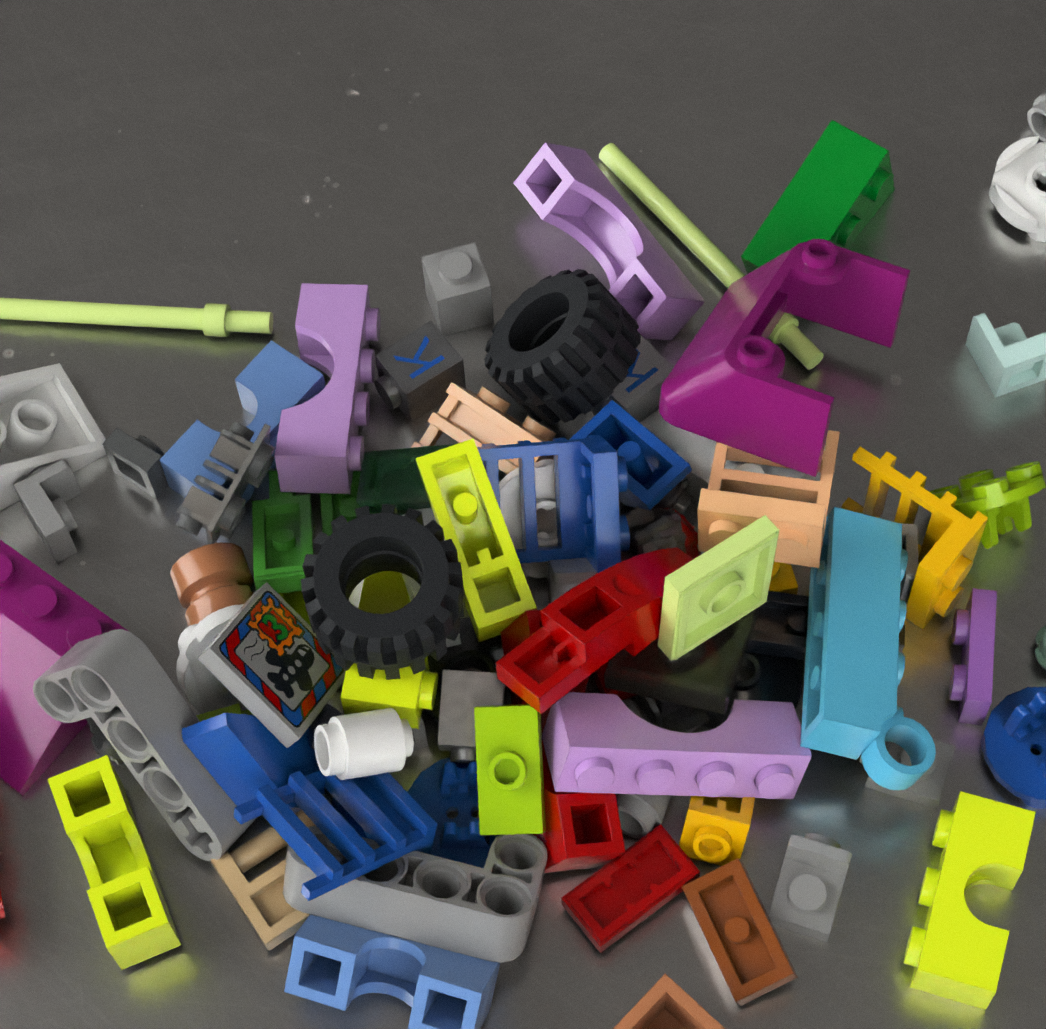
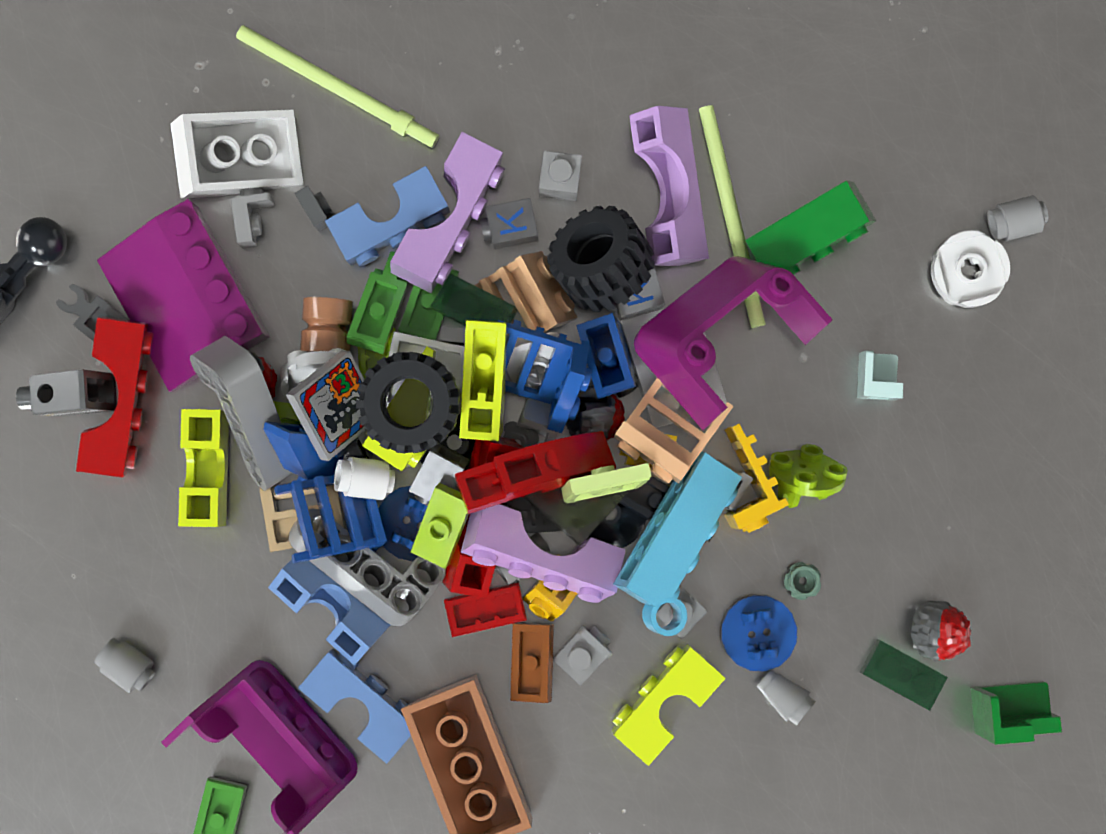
camera: 15 degrees right, 25 degrees up
dark grey hinge [176,422,275,544] -> none
medium lavender plate [949,588,997,726] -> none

